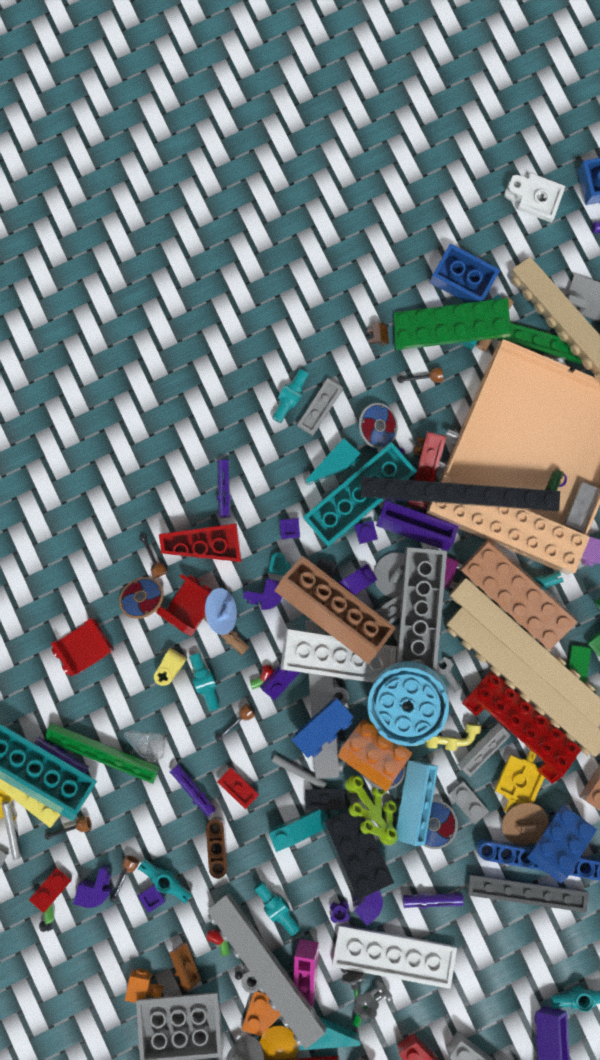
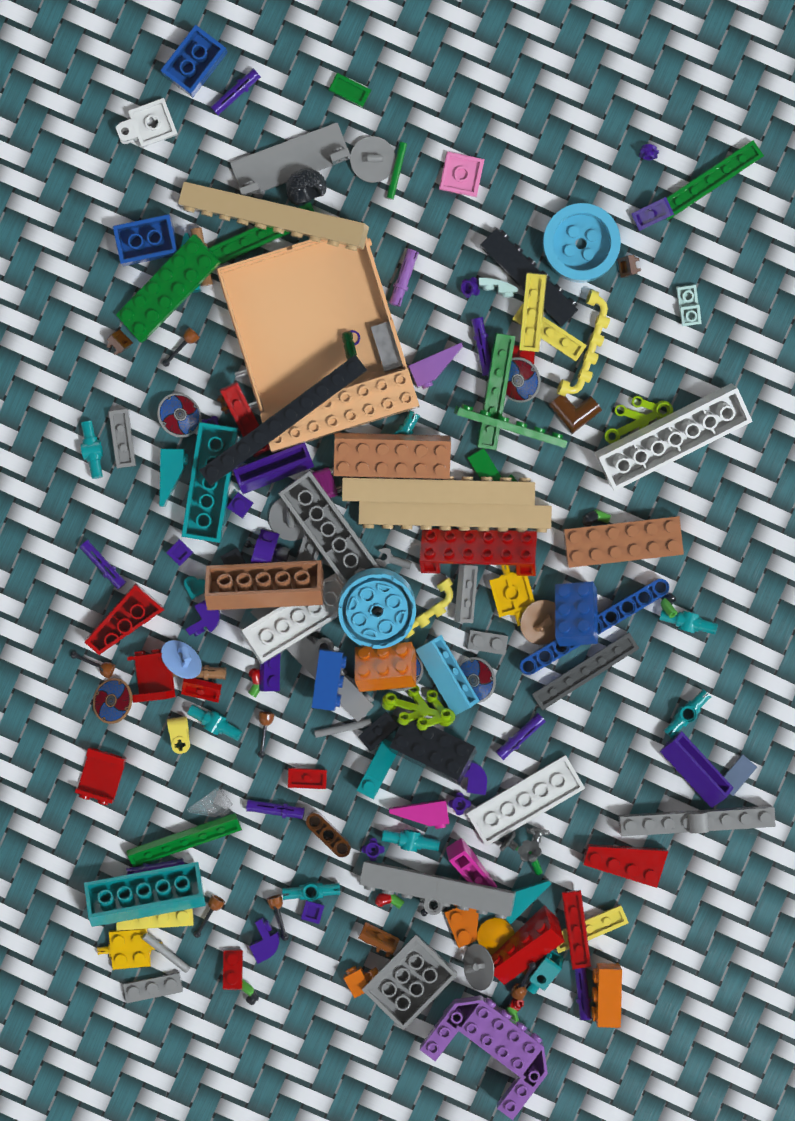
camera: 35 degrees left, 5 degrees up
none -> red plate [181,678,222,703]
none -> dark grey hinge [244,540,290,562]
none -> dark purple plate [362,838,385,861]
none -> dark pink slope [389,799,449,829]

